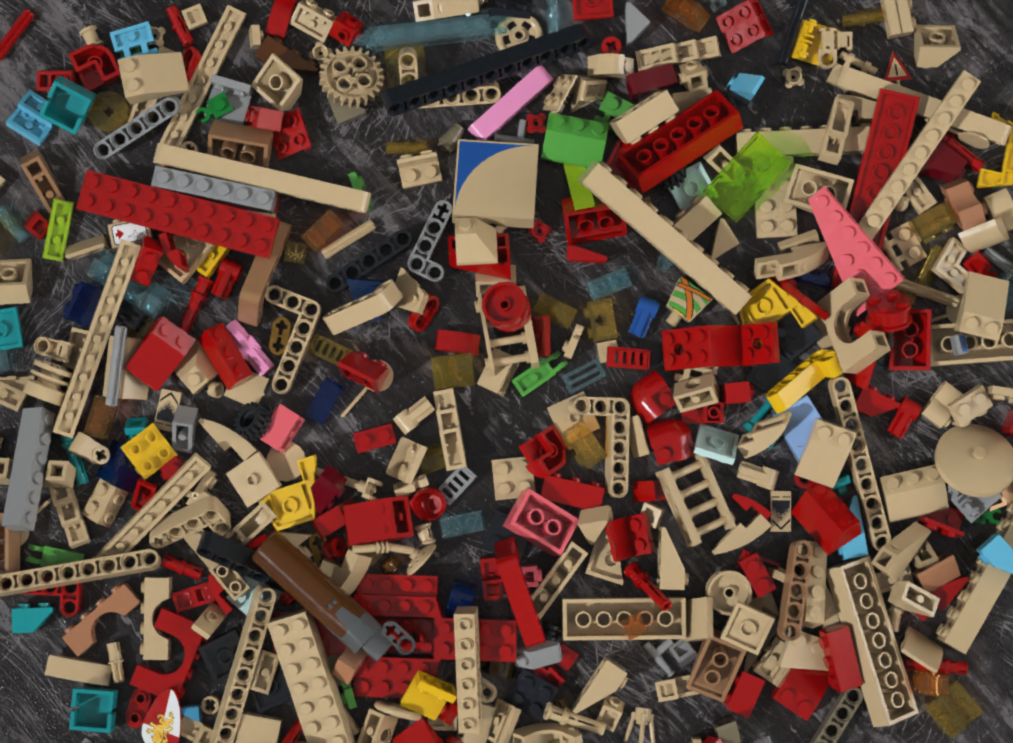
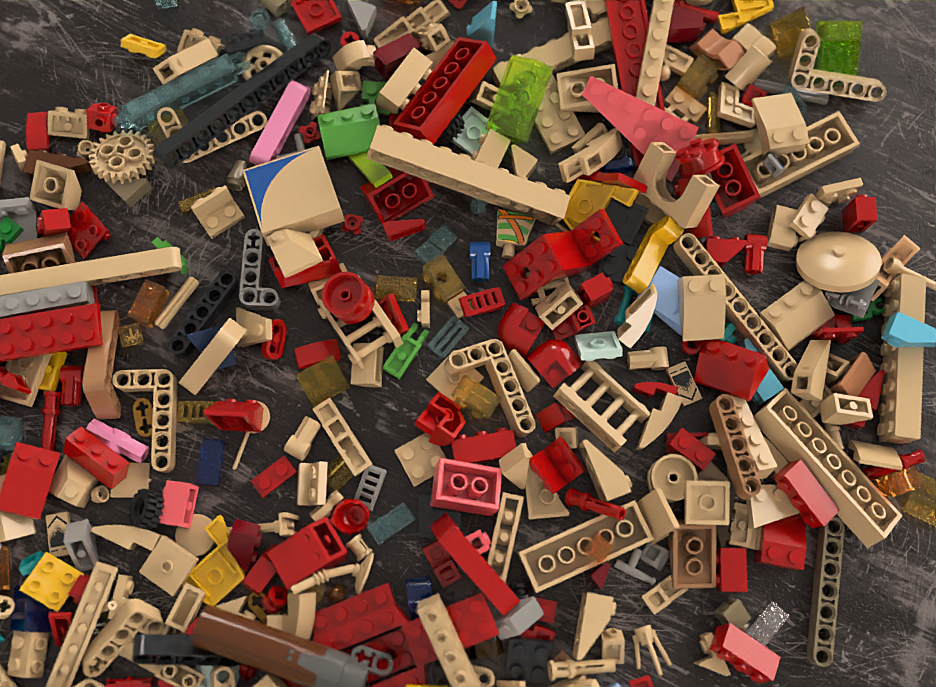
camera: 25 degrees left, 10 degrees down
none -> dark red slope [587,562,610,589]

